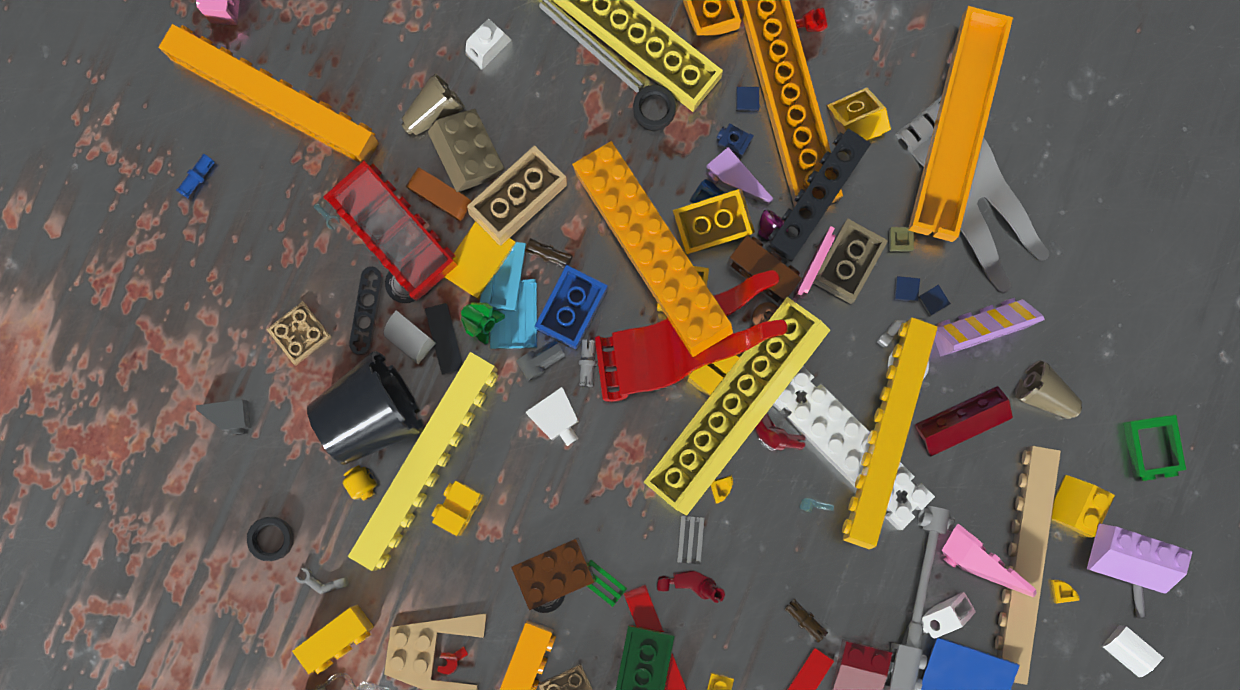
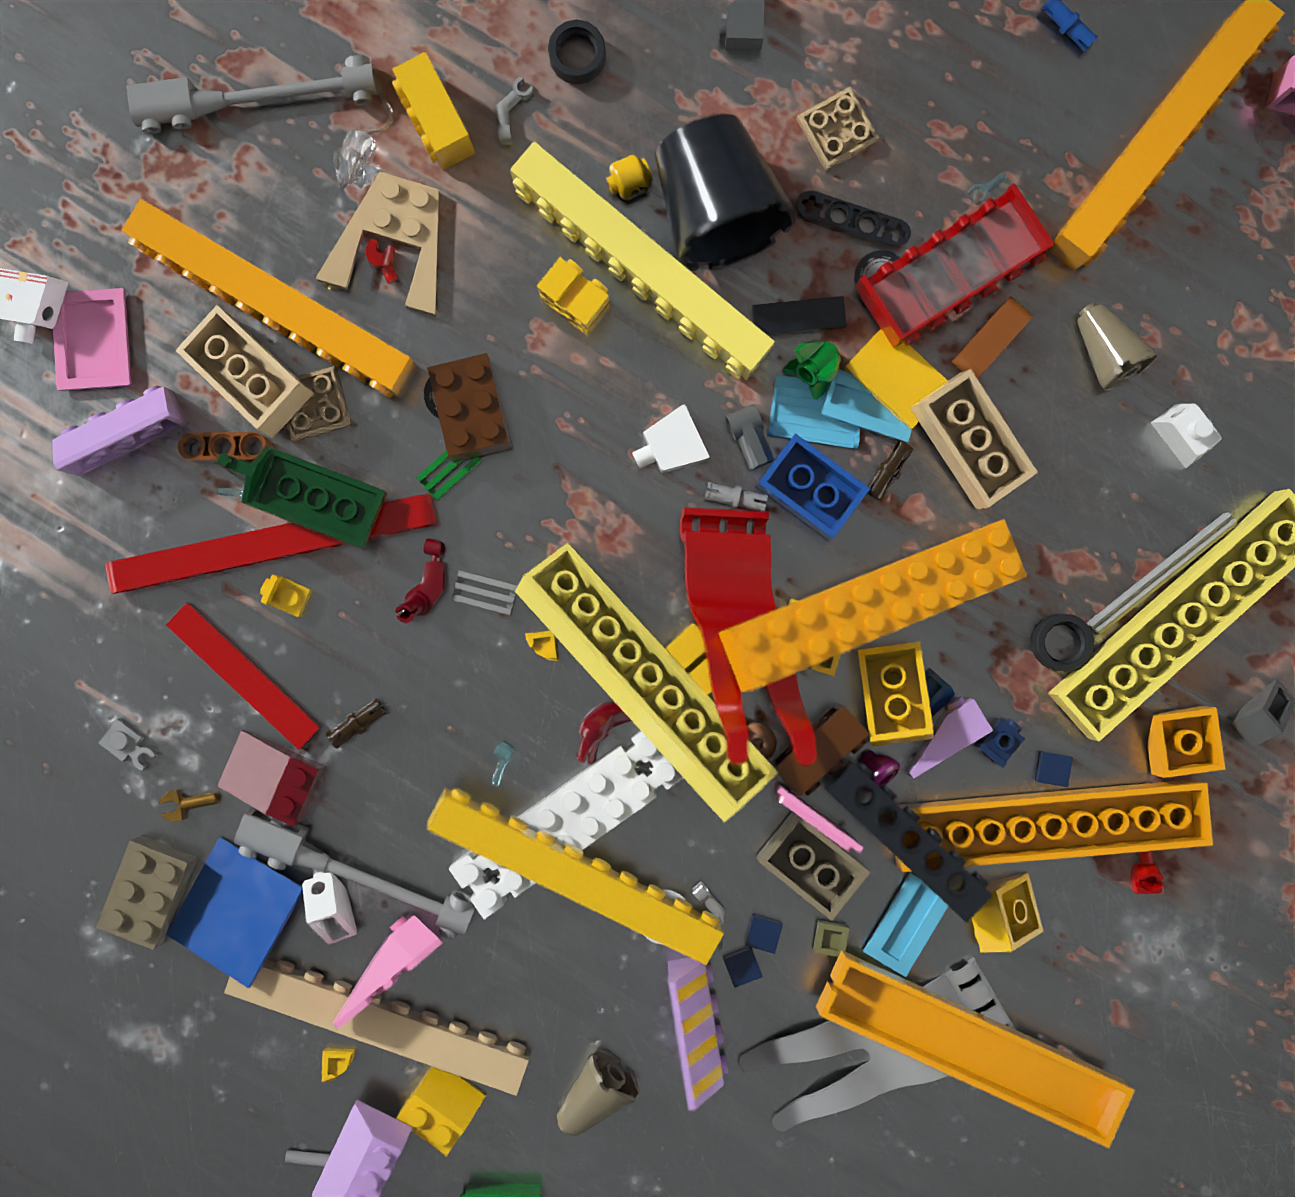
camera: 100 degrees right, 5 degrees up
white brick [384,311,436,364] -> none
dark tan brick [427,108,505,192] -> none
dark red panel [915,386,1013,456] -> none
white brick [1102,625,1164,677] -> none
none -> medium azure piece [863,873,948,977]

